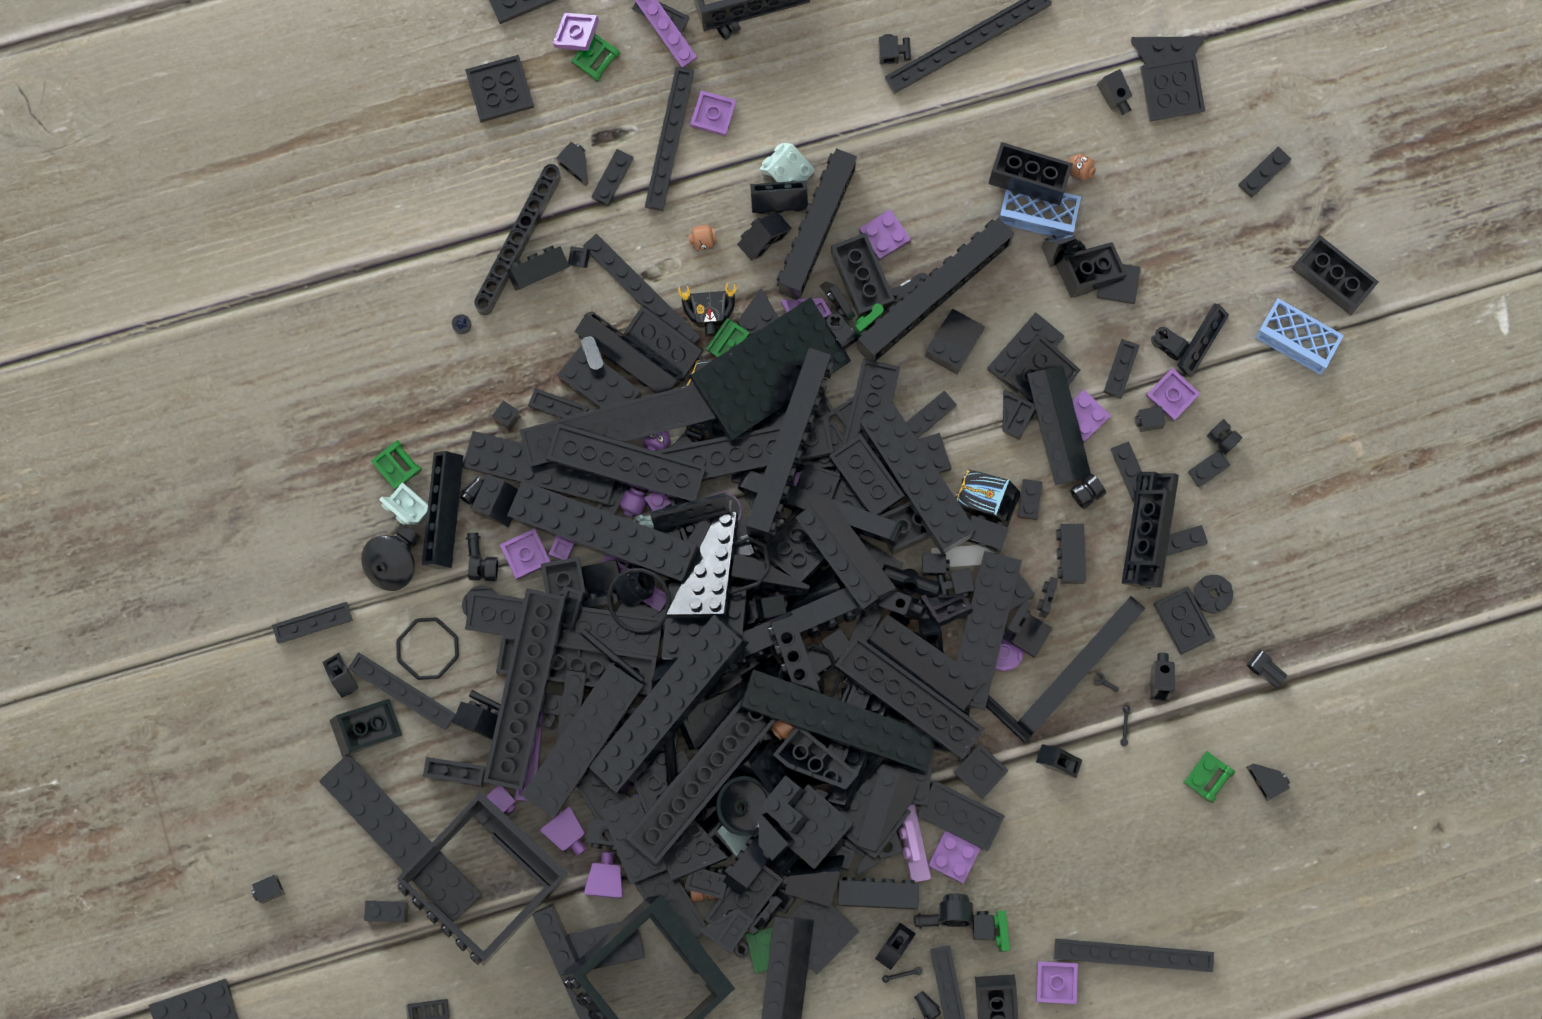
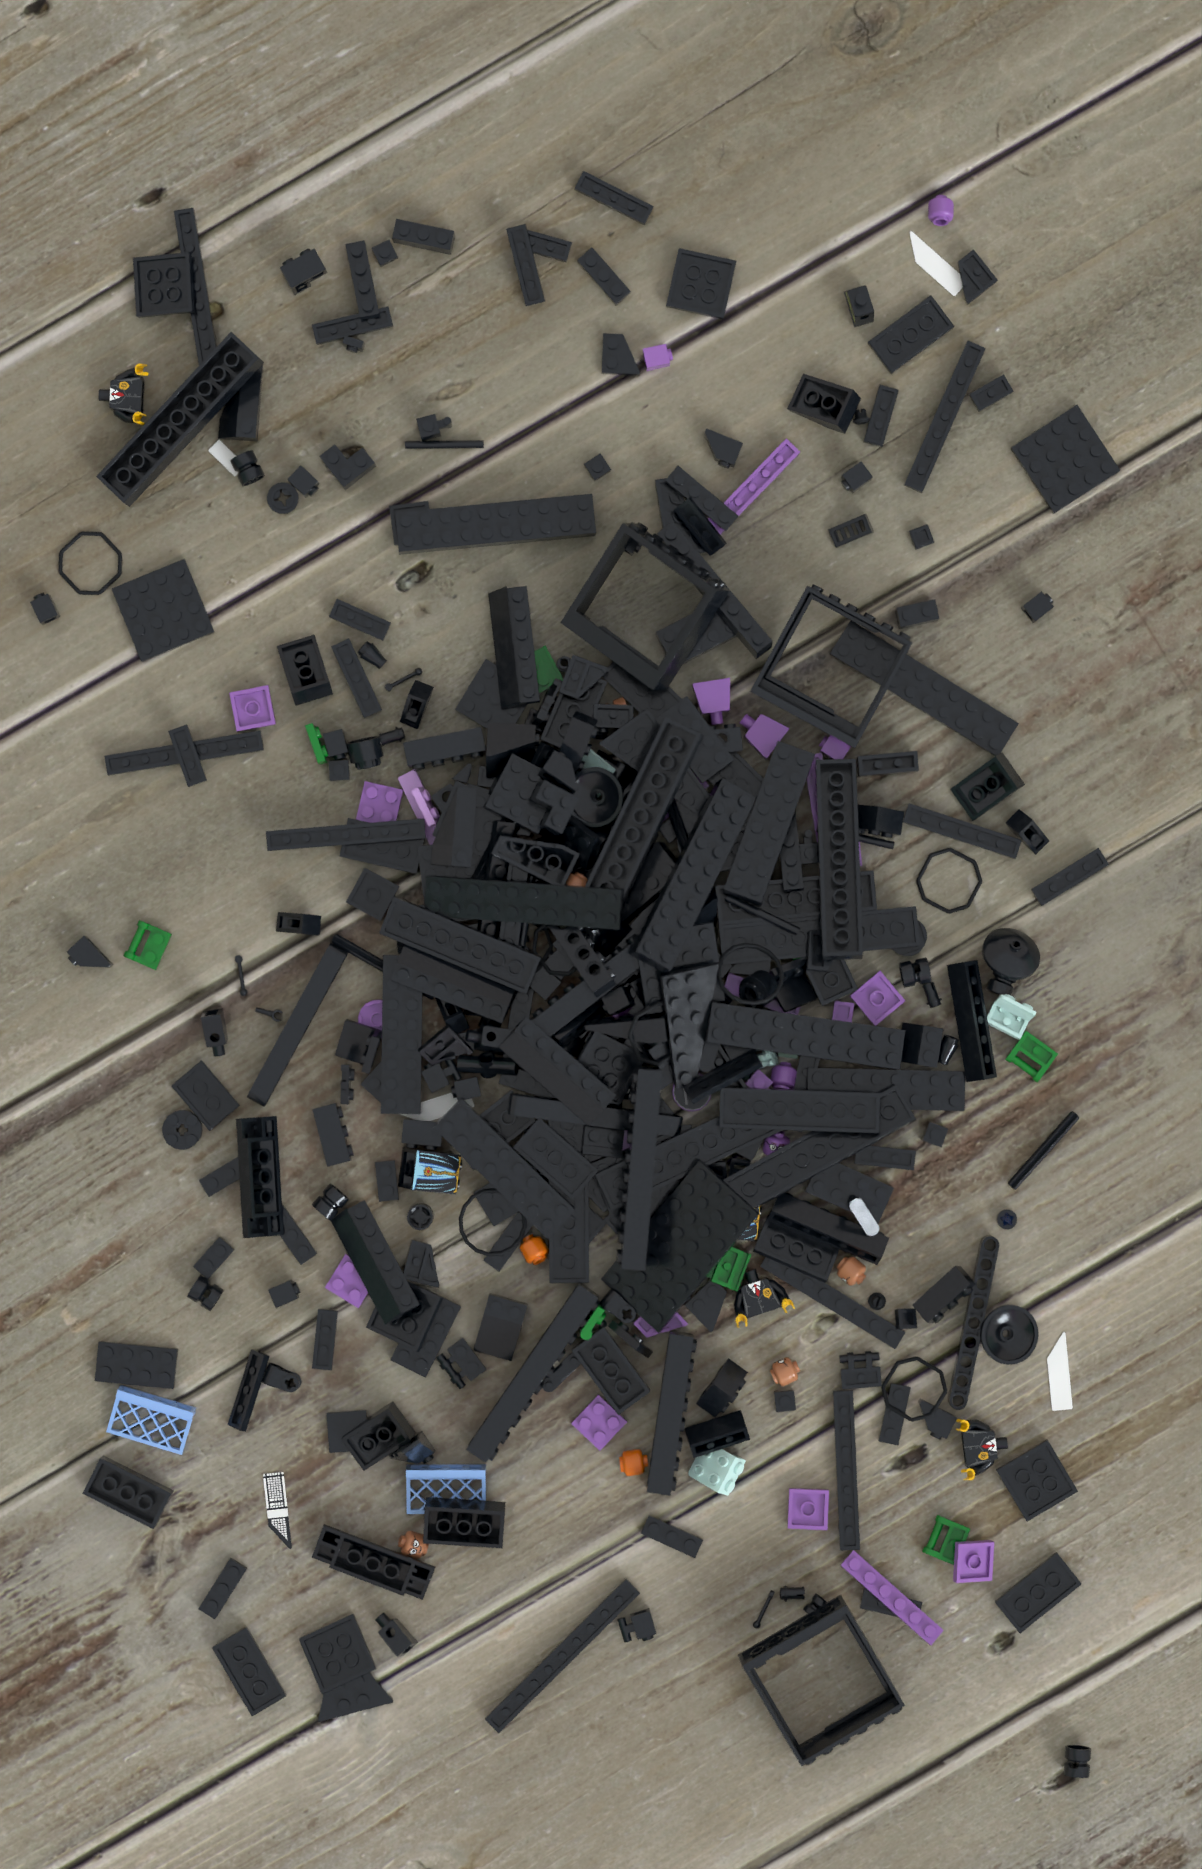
camera: 170 degrees right, 10 degrees up
medium lavender plate [1146,368,1200,422] -> none
black piece [1247,650,1288,688] -> none
none -> black plate [95,1341,178,1389]
none -> black plate [168,724,207,787]
none -> black plate [212,1627,287,1716]
none -> sticker [263,1472,292,1549]
none -> black plate [266,818,426,851]
none -> black slope [312,1524,435,1600]
none -> black plate [329,760,350,781]
none -> black wheel [407,1203,434,1230]
none -> black plate [436,1338,487,1390]
none -> black piece [459,1189,527,1256]
none -> orange head [520,1234,549,1265]
none -> orange head [619,1449,648,1476]
none -> black plate [641,1515,703,1558]
none -> black hinge [753,1590,775,1629]
none -> black plate [774,1390,796,1412]
none -> black pin [780,1586,805,1602]
none -> nougat head [836,1256,866,1286]
none -> black plate [839,1351,882,1389]
none -> black piece [868,1293,886,1310]
none -> black piece [881,1357,947,1422]
none -> black tile [909,524,935,550]
none -> black torso [956,1419,1008,1481]
none -> black dish [980,1305,1039,1365]
none -> black axle [1008,1112,1079,1190]
none -> white sticker [1047,1332,1073,1411]

